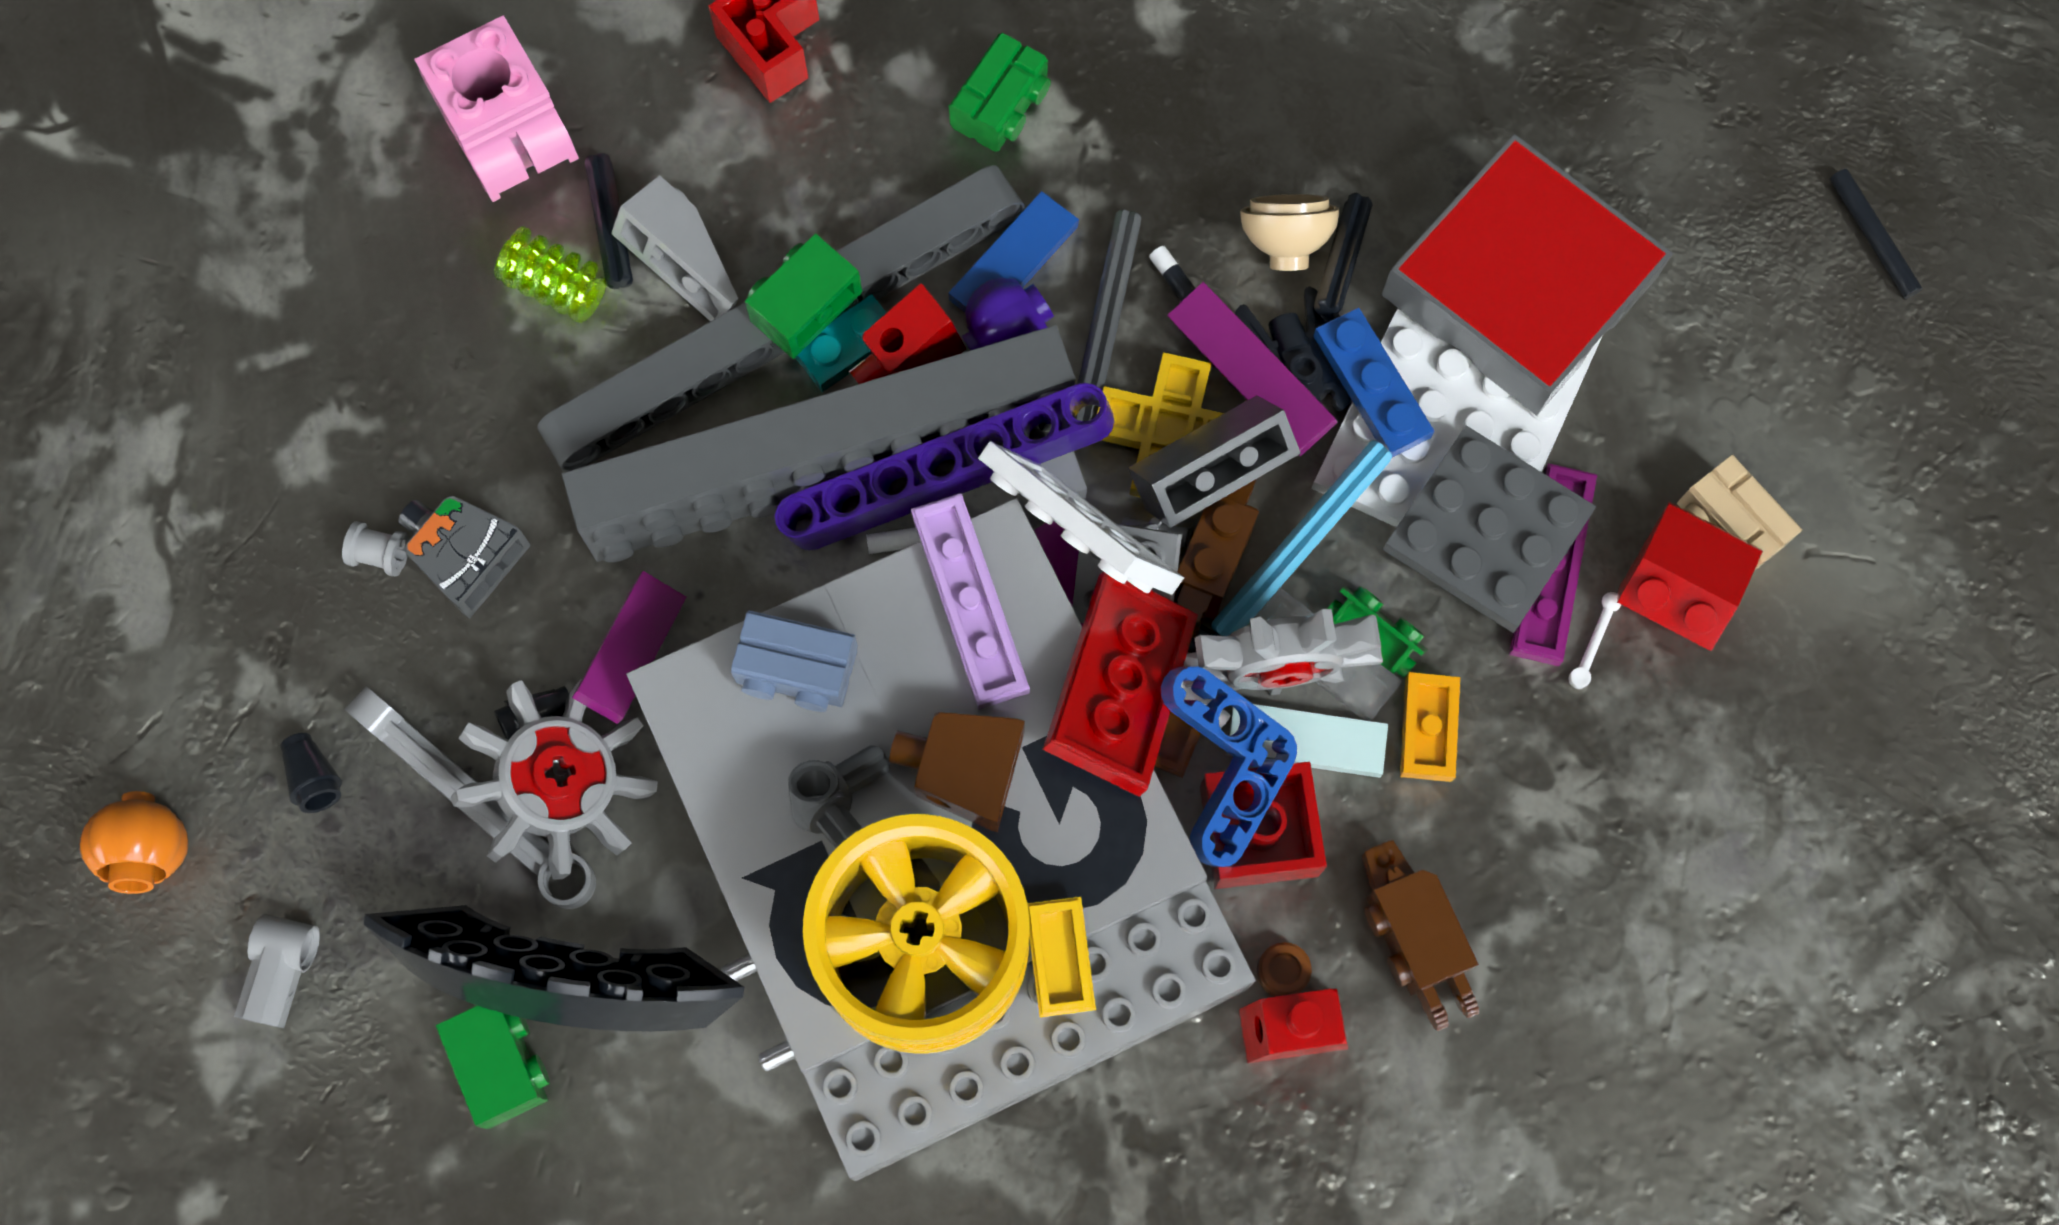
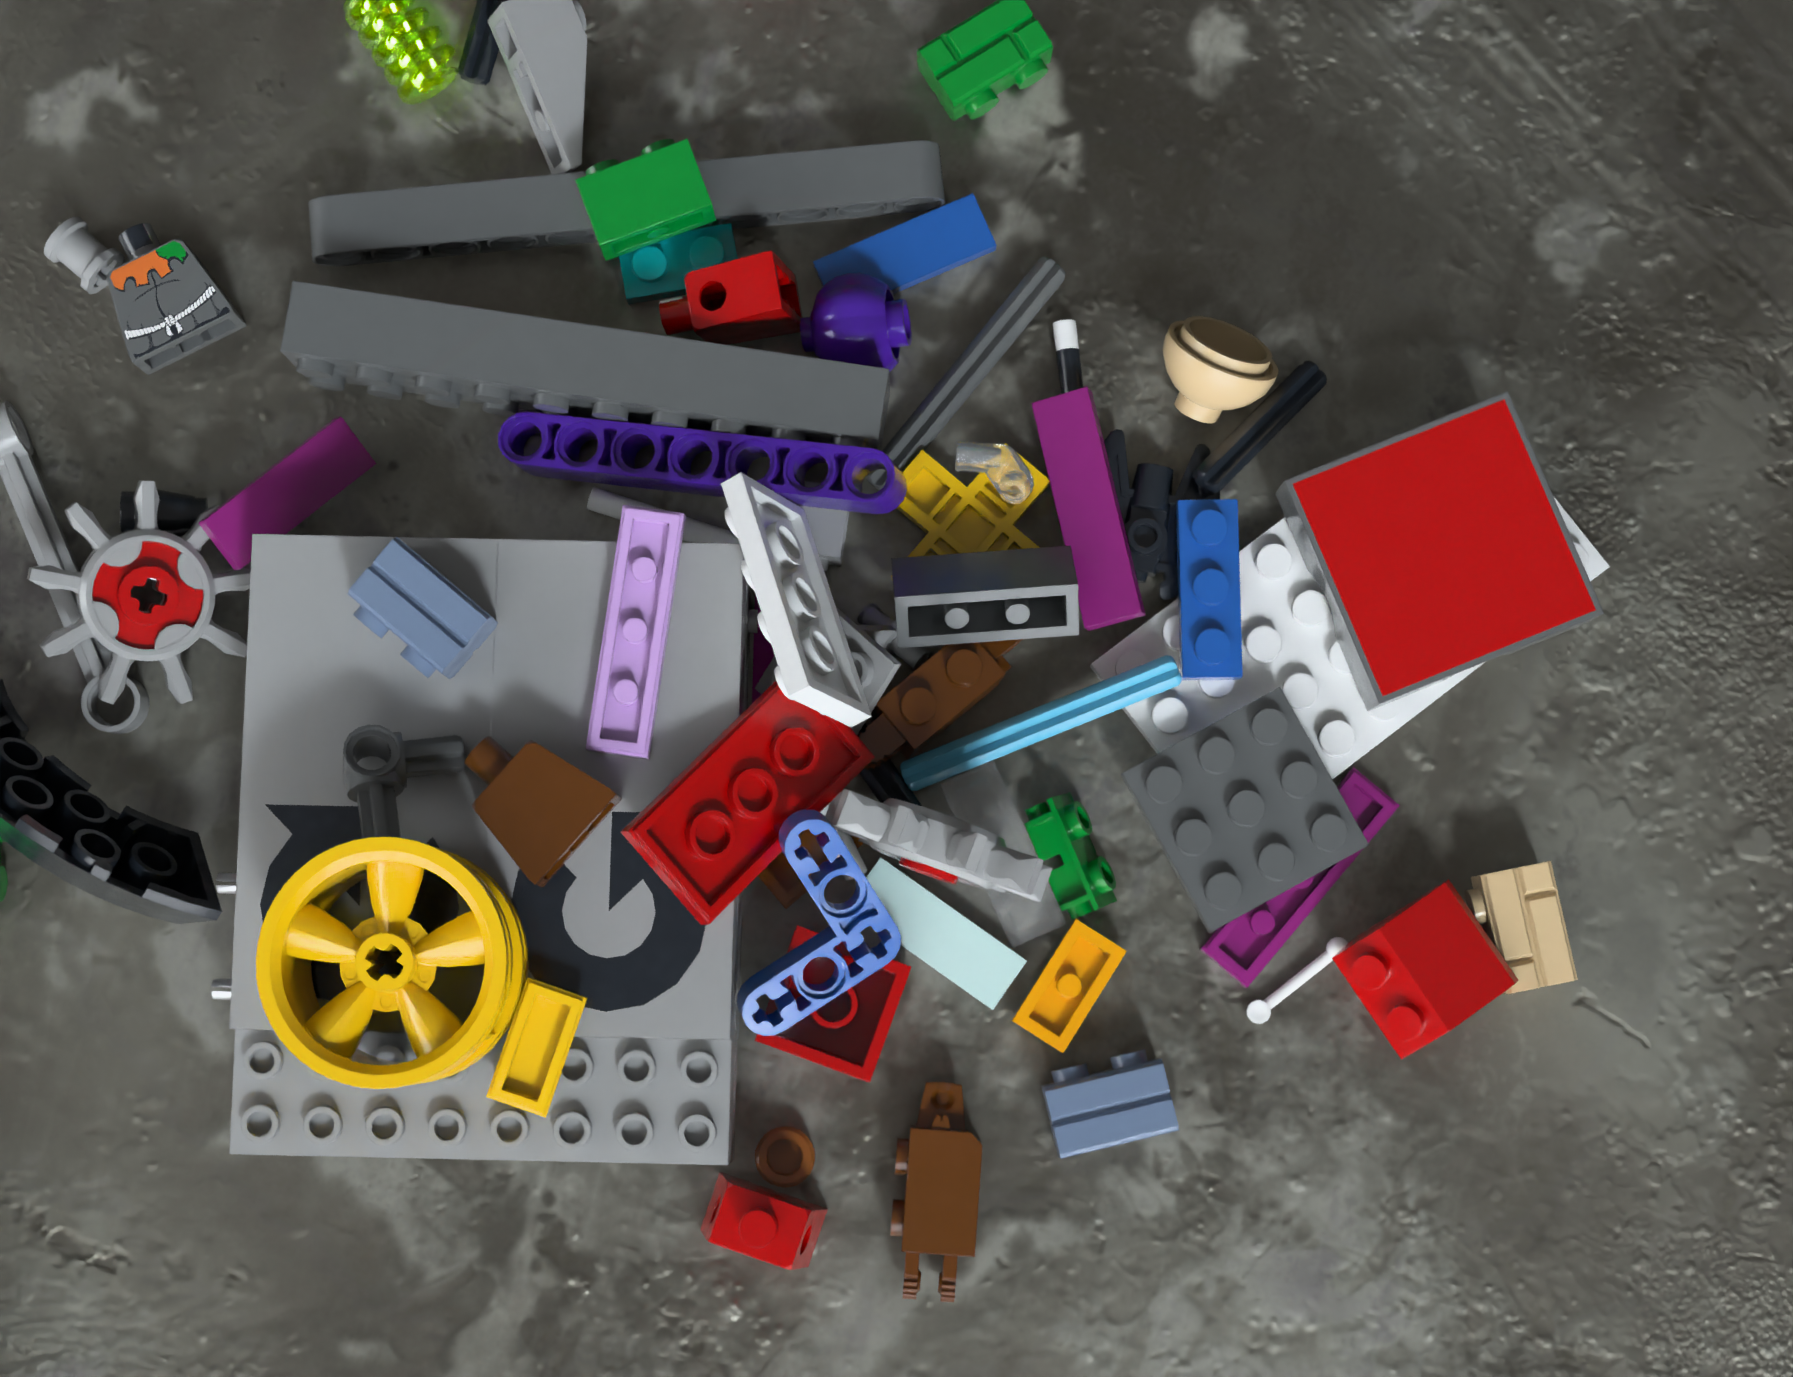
camera: 30 degrees right, 10 degrees up
none -> clear arm [955,441,1034,504]
none -> sand blue brick [1041,1049,1179,1159]

